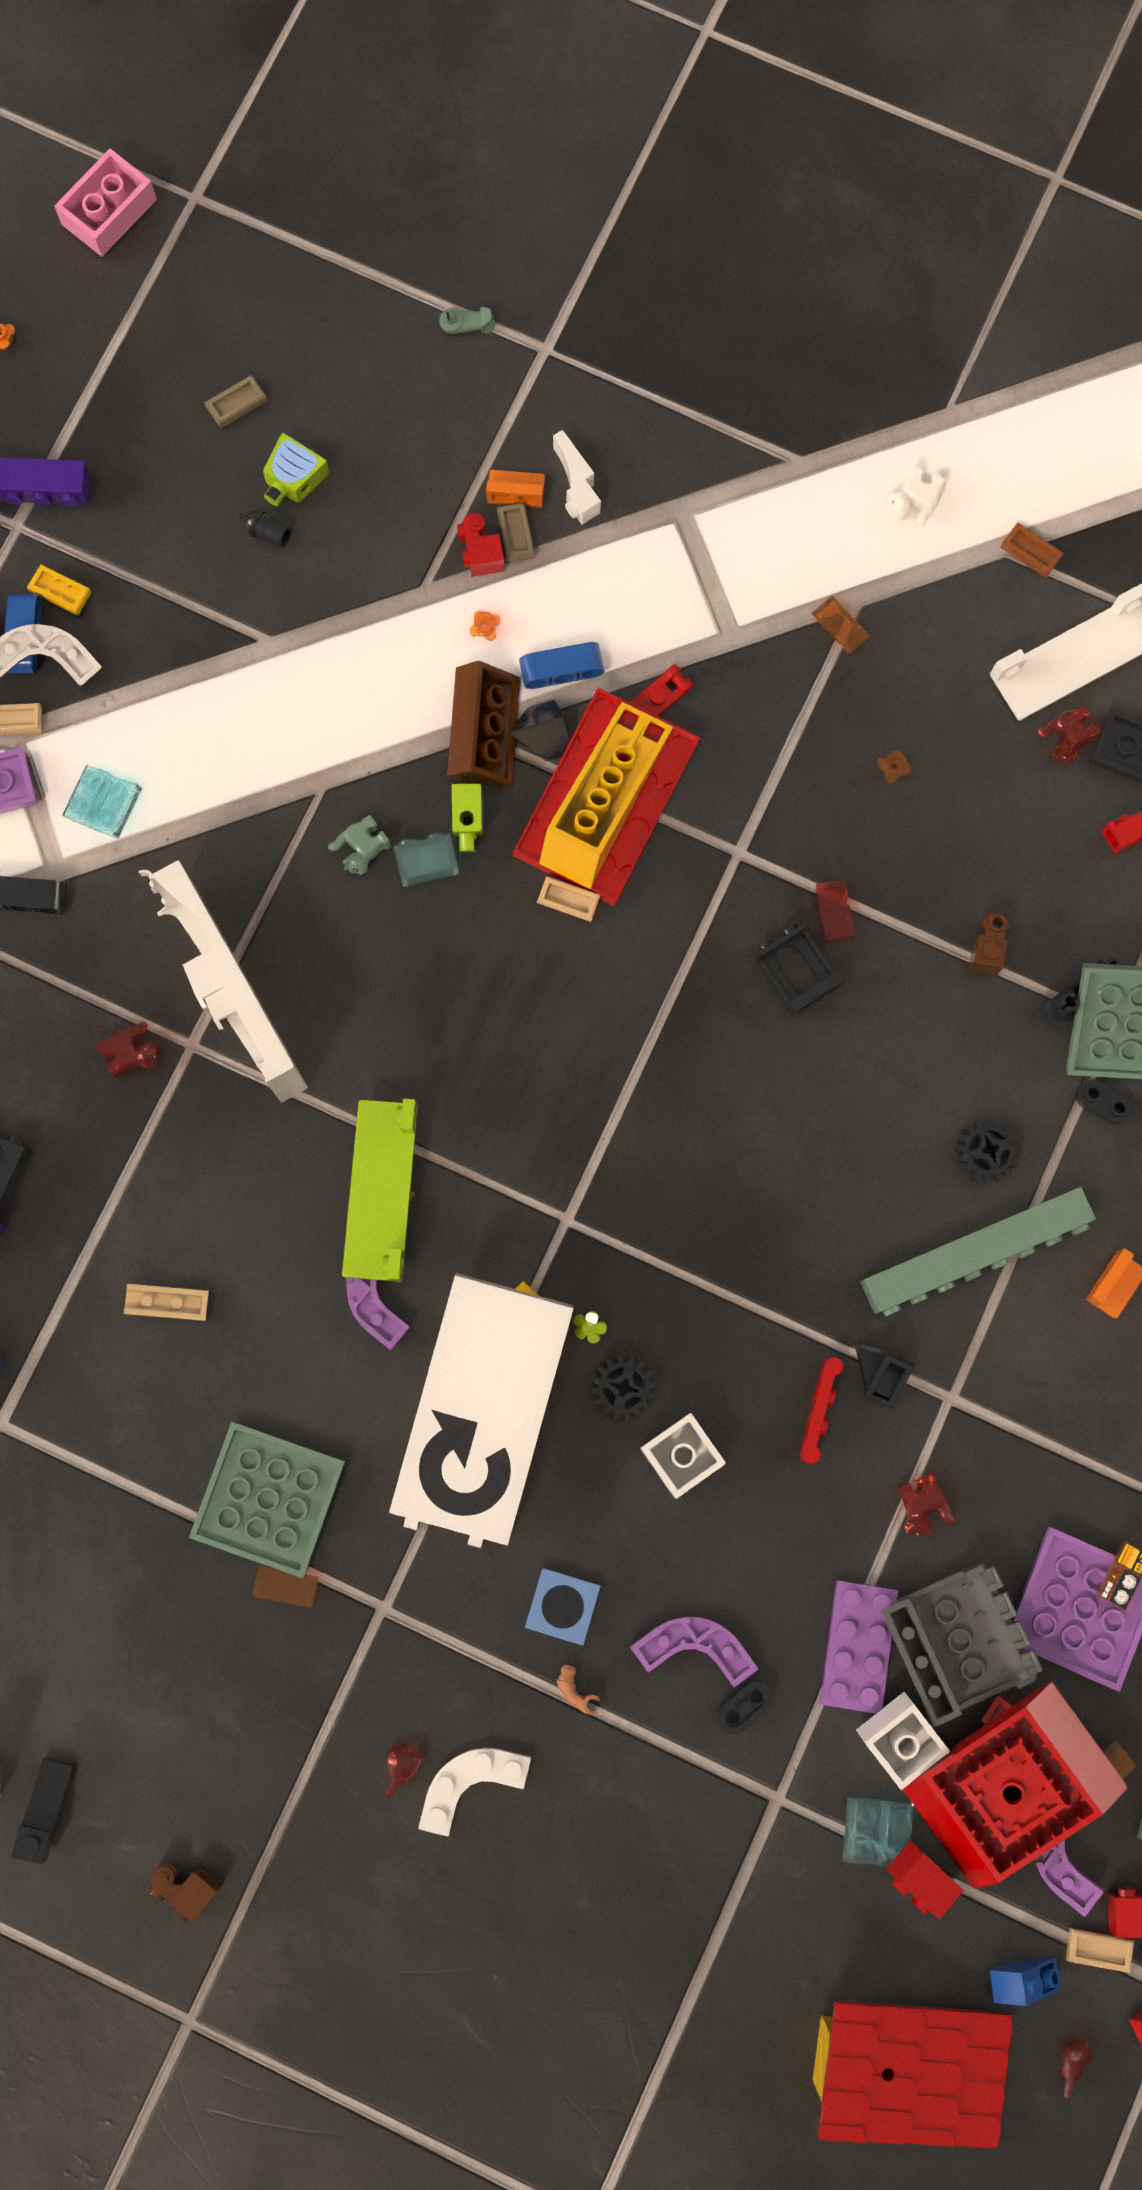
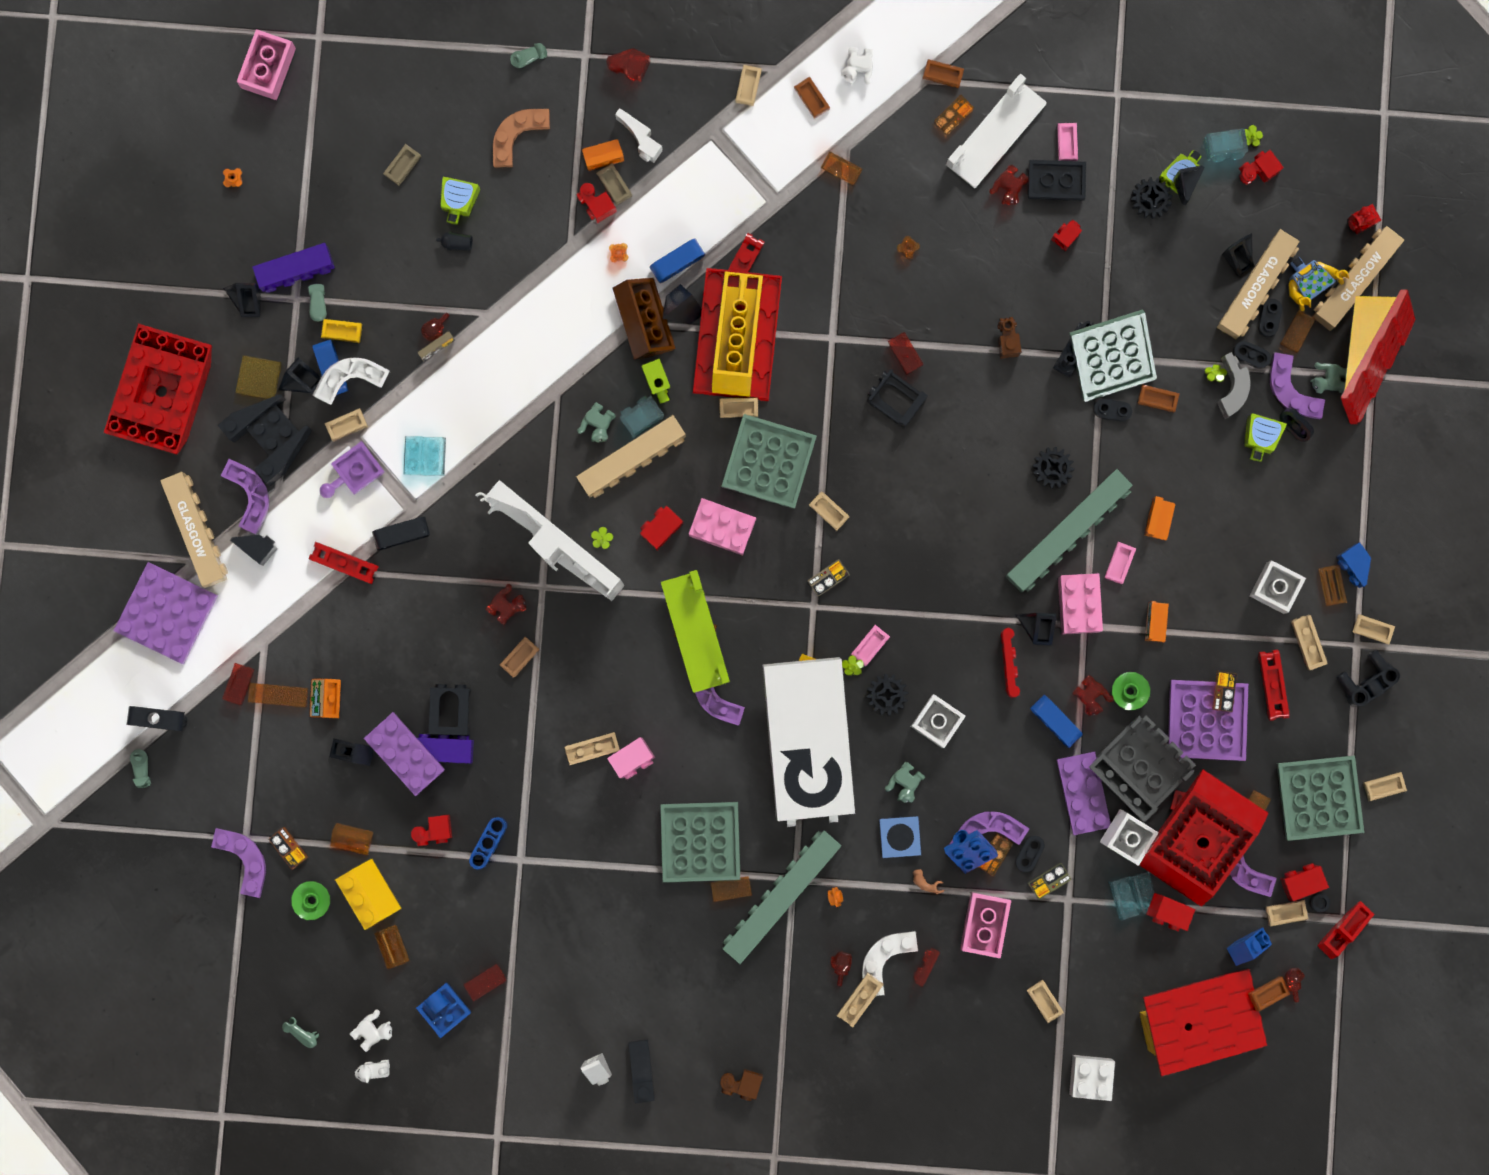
camera: 20 degrees left, 5 degrees up
none -> sand green piece [308,284,327,322]
none -> dark tan tile [418,332,455,362]
none -> clear red piece [421,312,450,341]
none -> nougat plate [493,109,550,168]
none -> medium nougat tile [500,637,540,678]
none -> tan brick [576,415,686,498]
none -> lime plant [591,527,613,549]
none -> clear red slope [606,48,651,81]
none -> bright pink brick [607,737,655,779]
none -> red brick [640,506,684,551]
none -> bright pink brick [689,498,756,556]
none -> sand green plate [722,414,817,509]
none -> sand green brick [722,830,842,964]
none -> tan tile [735,65,762,106]
none -> dark orange tile [794,77,830,119]
none -> tile [807,559,850,597]
none -> tan tile [809,491,849,531]
none -> orange plate [828,887,843,907]
none -> tan hinge [837,972,883,1027]
none -> bright pink tile [851,625,890,667]
none -> sand green animal [885,762,925,803]
none -> clear red plate [913,947,940,987]
none -> clear orange tile [934,95,974,135]
none -> blue plate [944,830,998,874]
none -> bright pink brick [960,892,1011,958]
none -> clear orange tile [979,833,1013,876]
none -> tan tile [1027,980,1064,1023]
none -> tile [1028,863,1072,900]
none -> blue beam [1030,695,1083,748]
none -> bright pink brick [1058,573,1103,634]
none -> white brick [1069,1055,1115,1101]
none -> bright pink tile [1104,542,1136,584]
none -> bright green dish [1112,672,1150,710]
none -> orange panel [1145,601,1169,642]
none -> dark orange tile [1248,976,1290,1011]

